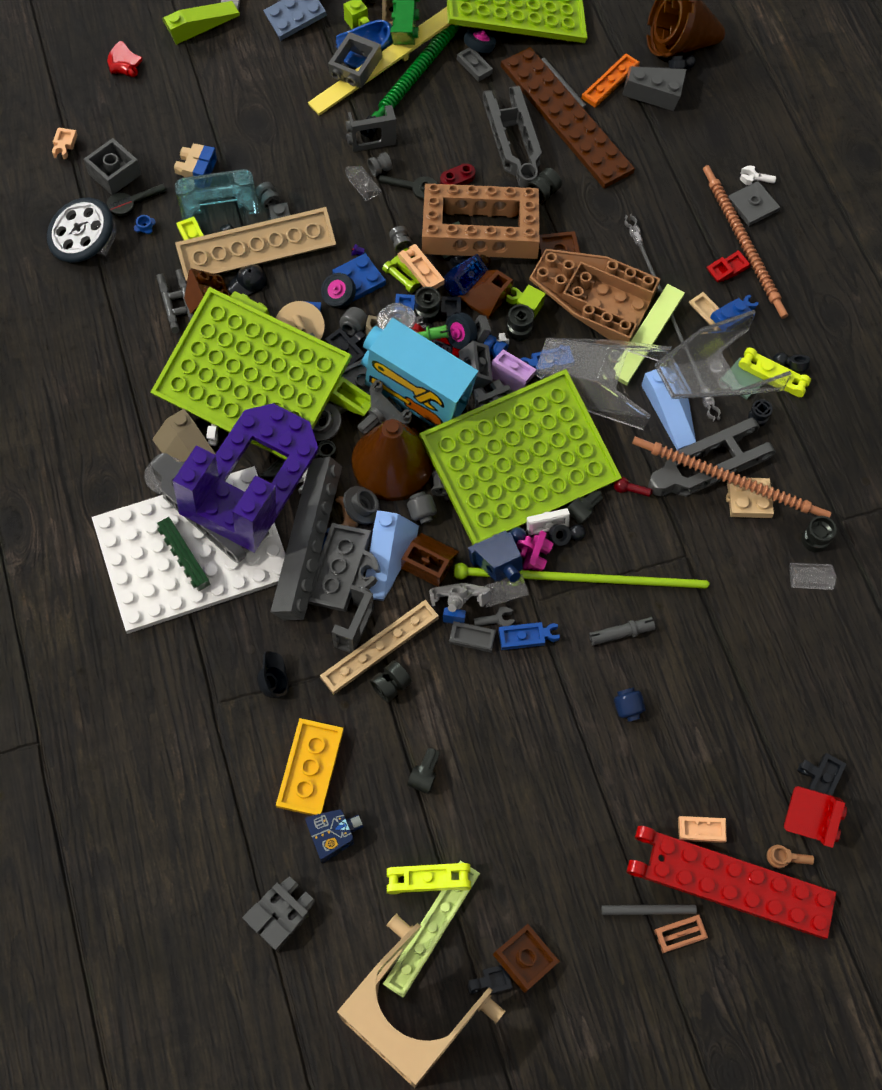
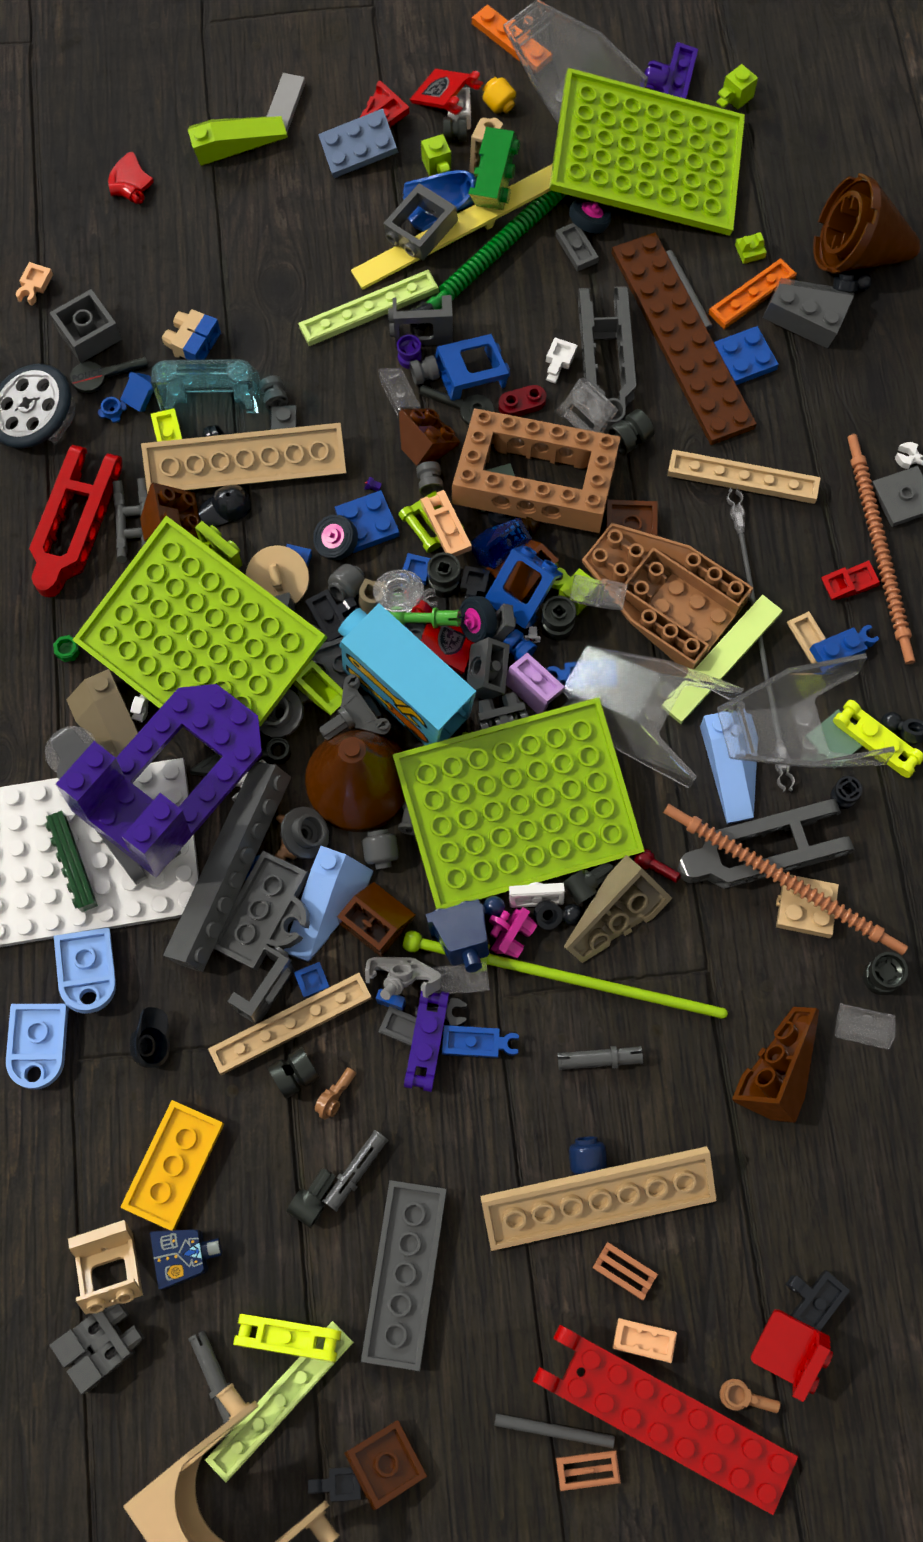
camera: 15 degrees right, 5 degrees up
none -> light blue plate [6,1004,69,1089]
none -> red piece [29,445,122,597]
none -> green tile [53,635,80,662]
none -> light blue plate [54,928,116,1013]
none -> tan window [68,1220,143,1315]
none -> blue tile [120,372,158,412]
none -> dark grey pin [188,1330,231,1424]
none -> blue plate [294,962,329,999]
none -> yellowish green tile [298,269,439,346]
none -> medium nougat plate [315,1067,356,1120]
none -> dark grey pin [323,1130,389,1212]
none -> dark grey plate [361,1180,447,1371]
none -> dark purple wheel [397,334,422,369]
none -> reddish brown slope [399,408,461,466]
none -> dark purple plate [404,991,450,1092]
none -> blue window [435,334,510,401]
none -> tan plate [480,1146,717,1251]
none -> blue window [485,546,563,629]
none -> white plate [546,338,578,383]
none -> clear plate [556,378,618,433]
none -> dark tan wedge [564,855,672,963]
none -> clear slope [569,574,628,610]
none -> nougat tile [592,1242,658,1300]
none -> tan plate [667,450,821,504]
none -> blue plate [714,326,779,385]
none -> reddish brown wedge [732,1007,819,1123]
none -> lime tile [735,232,767,264]

